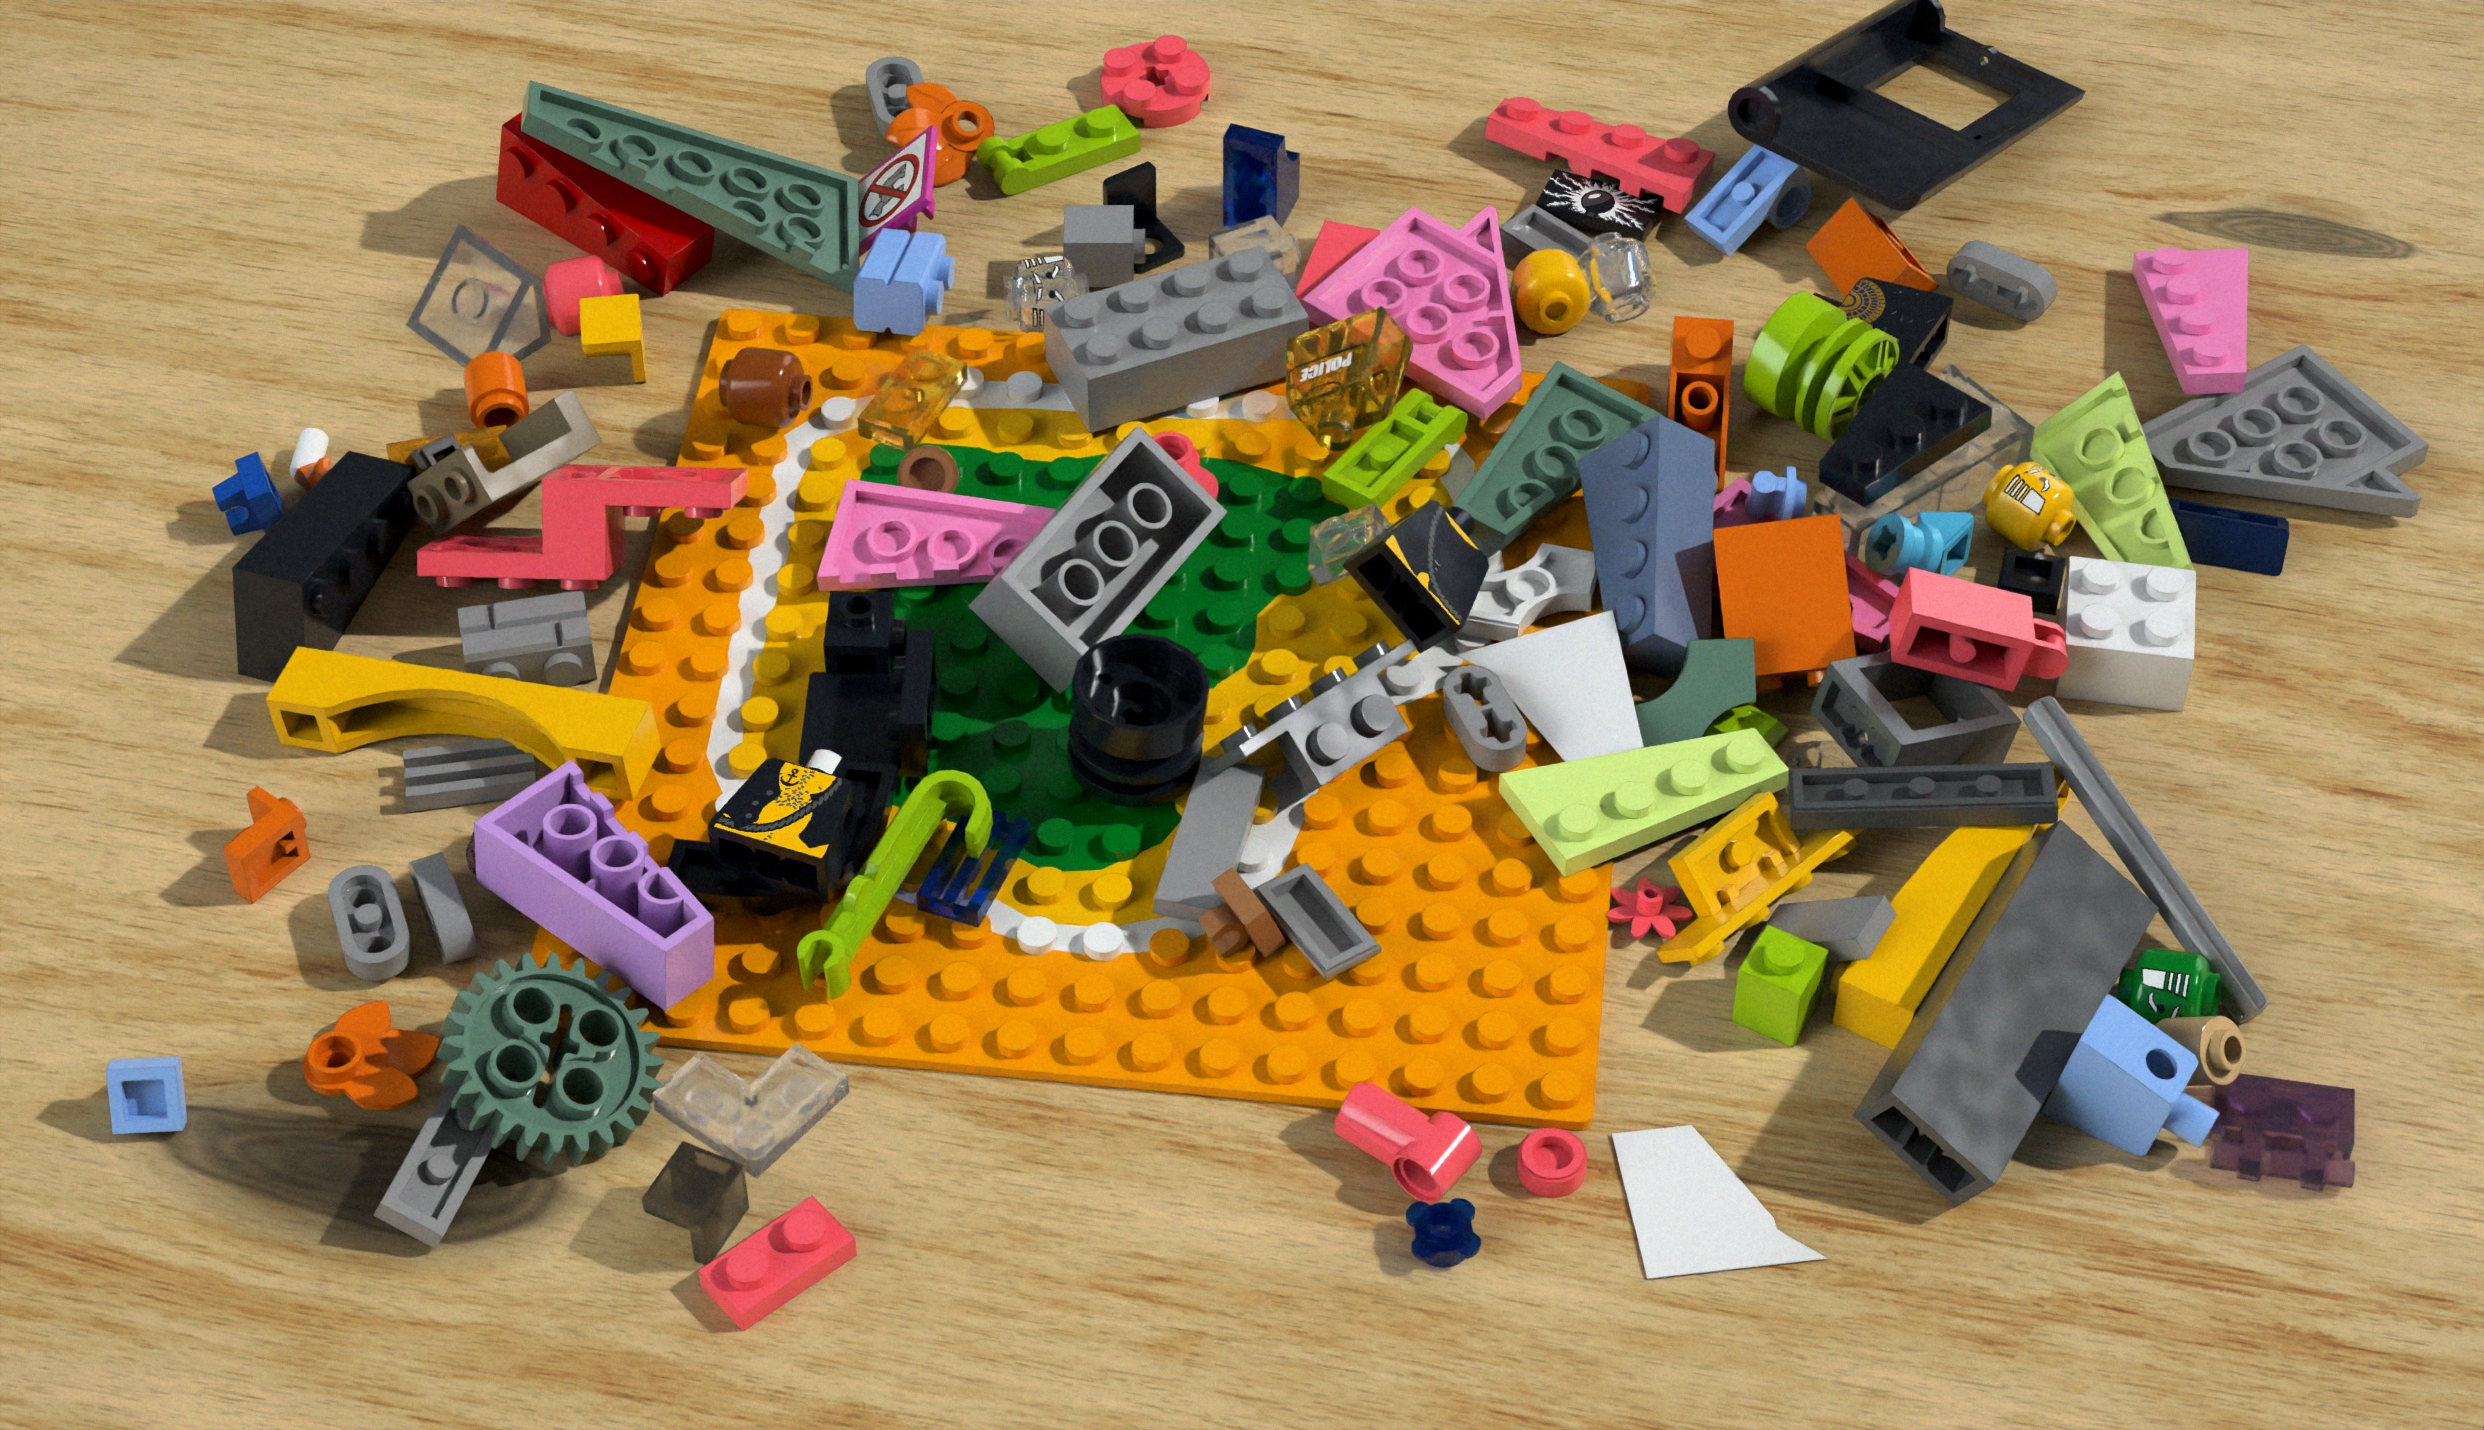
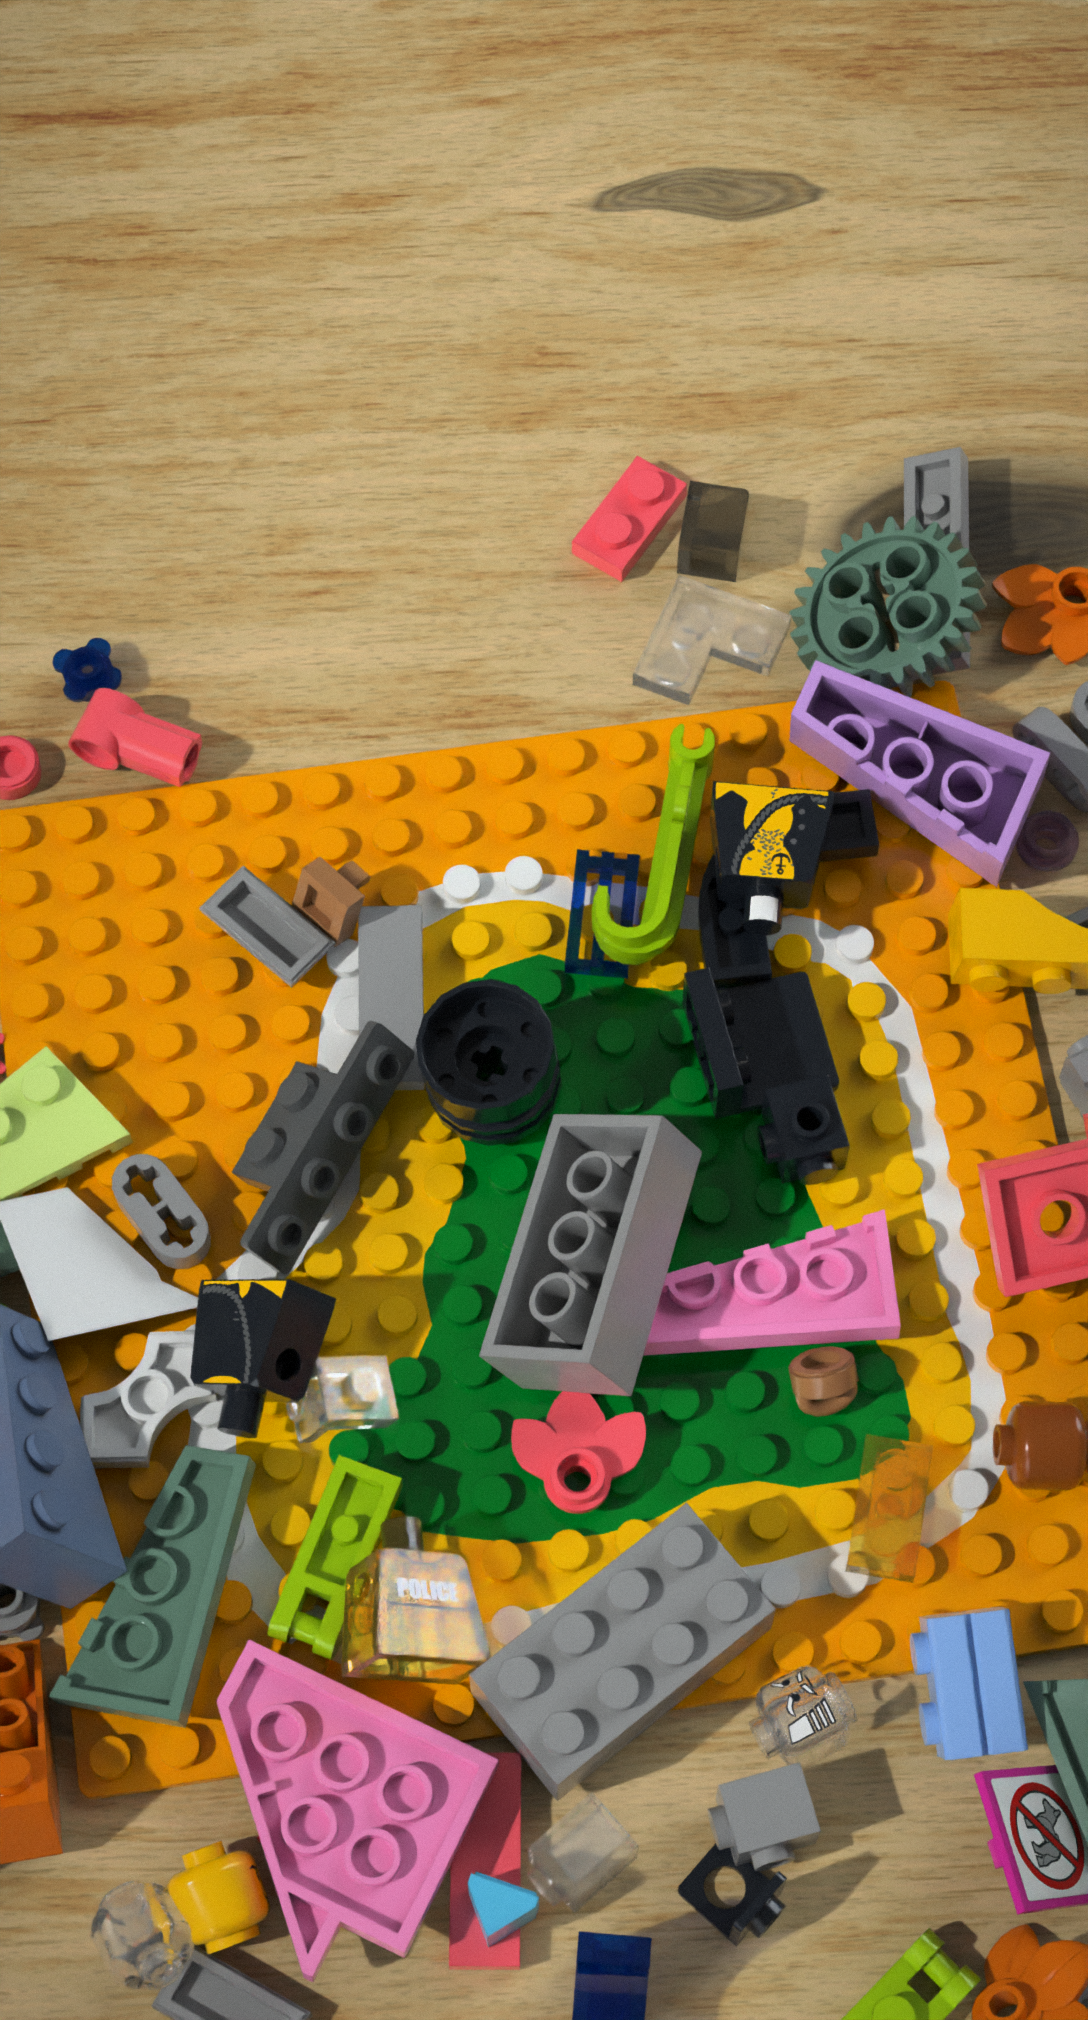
camera: 165 degrees right, 20 degrees up
none -> medium azure slope [468,1872,539,1948]

